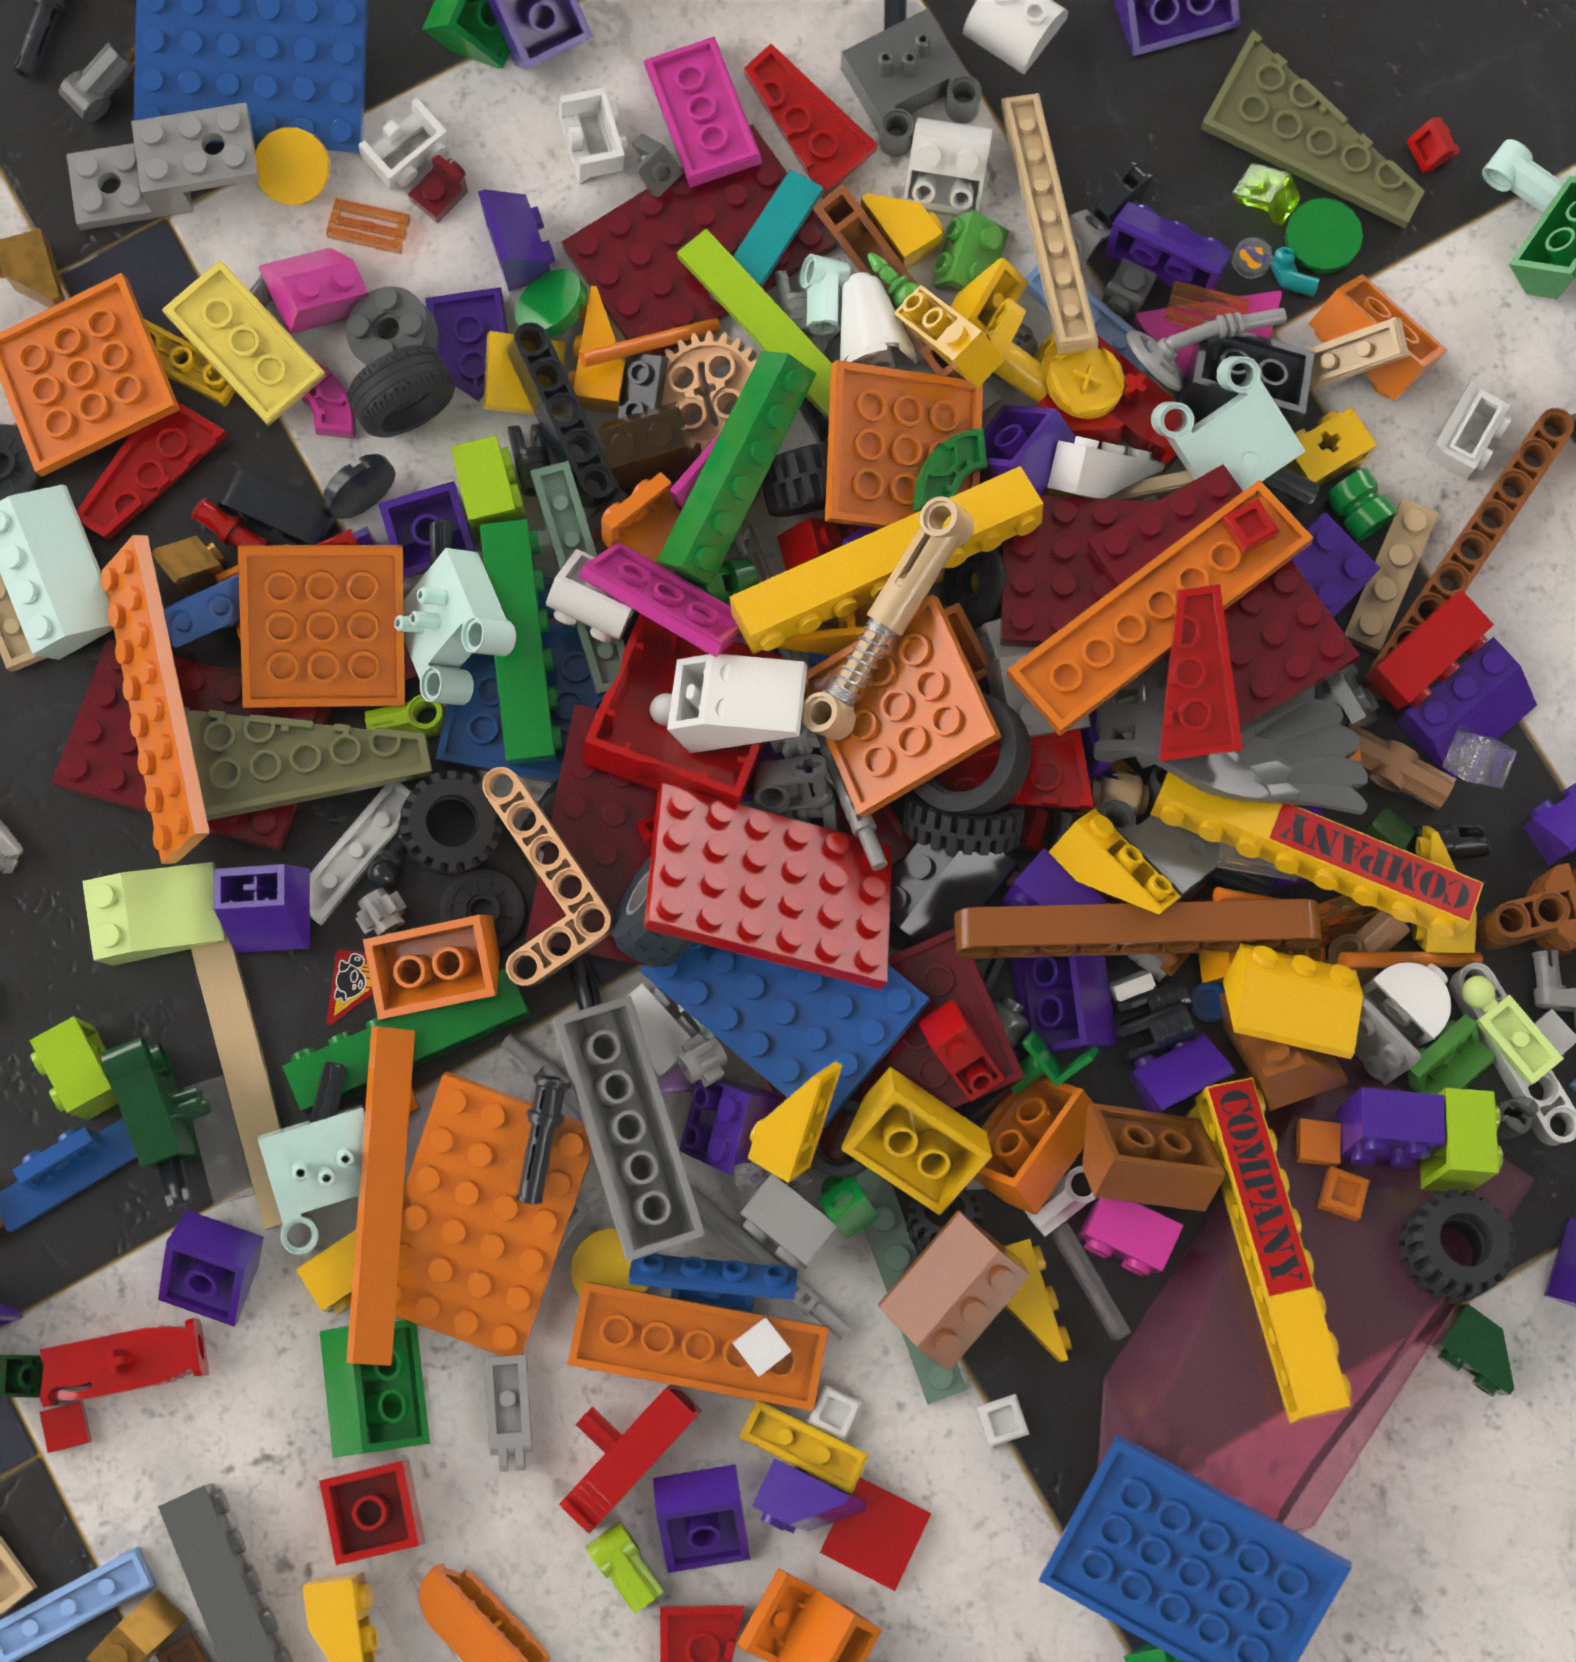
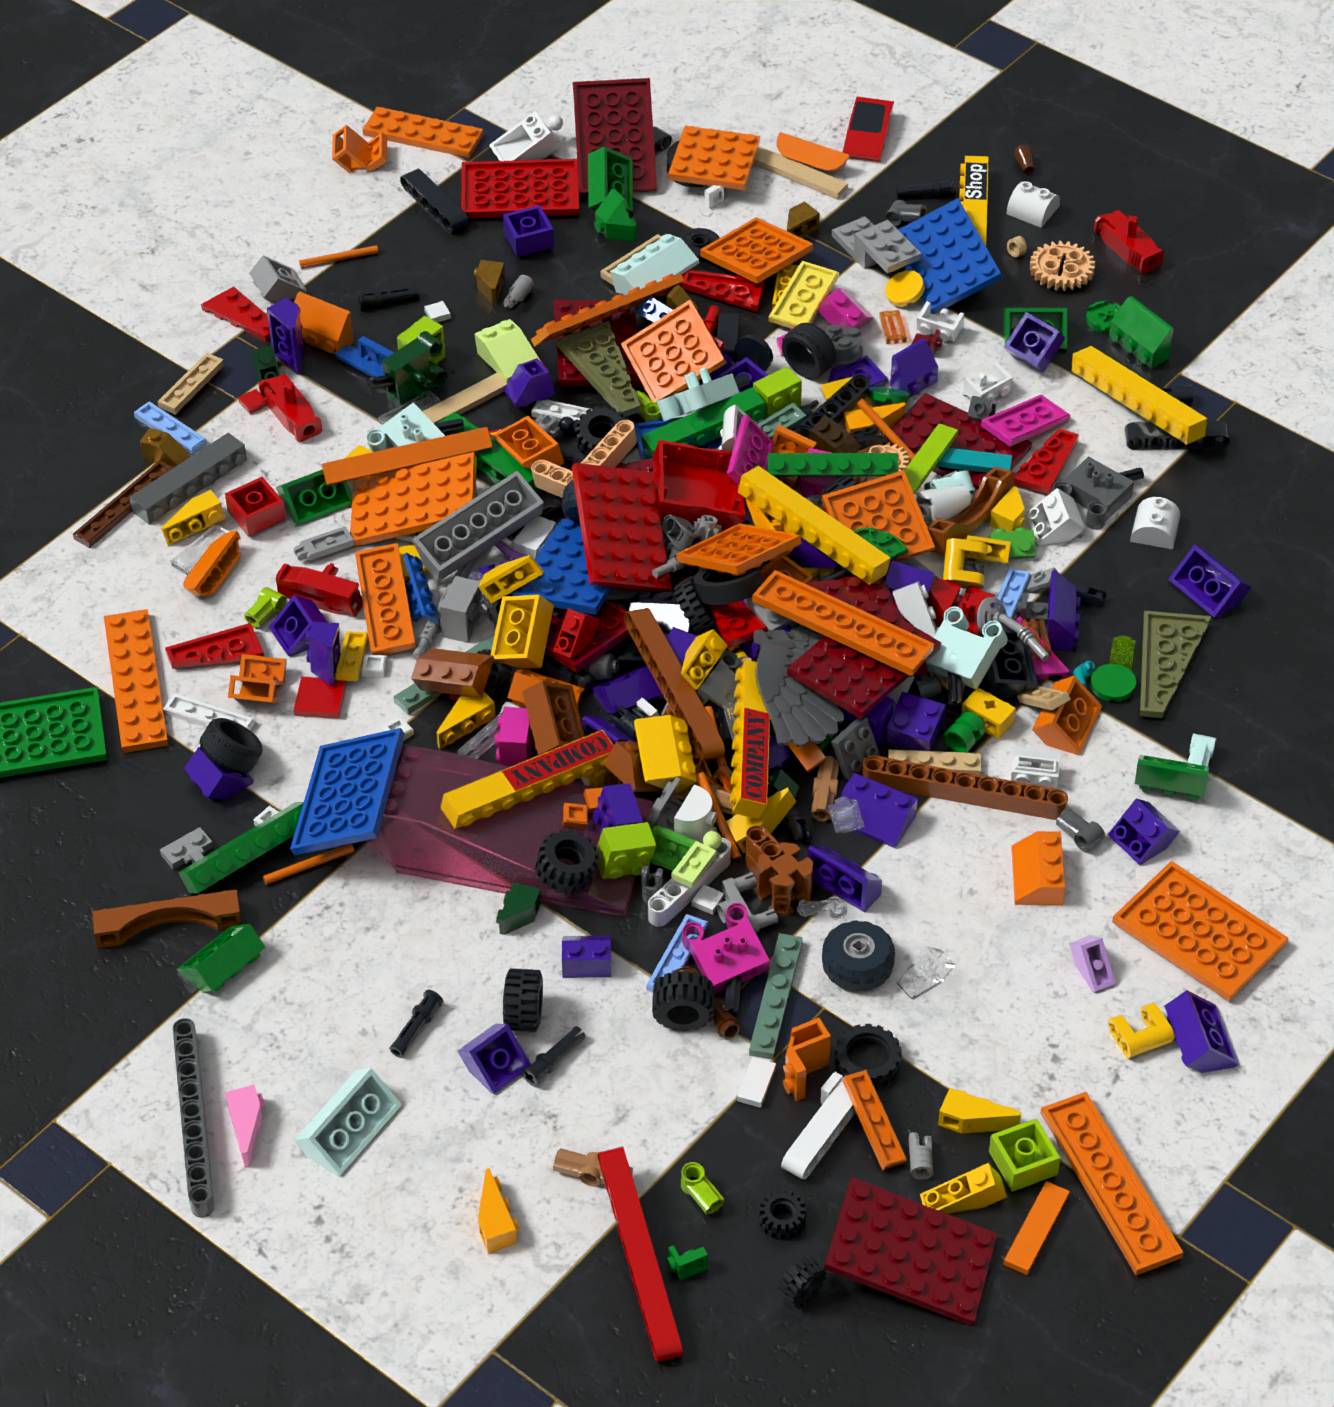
camera: 70 degrees right, 30 degrees down
dark purple slope [158,1210,264,1327] -> none
black pin [516,1074,571,1205] -> none
white slope [650,654,807,753] -> none
light grey gear [677,1033,728,1087] -> none
white tile [733,1316,792,1377] -> none
tan piece [801,496,974,740] -> none
green bracket [817,1175,878,1239] -> none
bright green bar [868,253,919,309] -> none
yellow slope [893,285,1005,388] -> none
tan tile [1001,93,1098,354] -> none
green bracket [1010,1030,1099,1094] -> none
yellow tile [1046,348,1125,419] -> none
red wing [1158,584,1243,762] -> none
red tile [1221,498,1280,555] -> none
clear tile [1232,237,1273,278] -> none
red brick [1365,589,1494,710] -> none
red tile [1406,117,1461,173] -> none

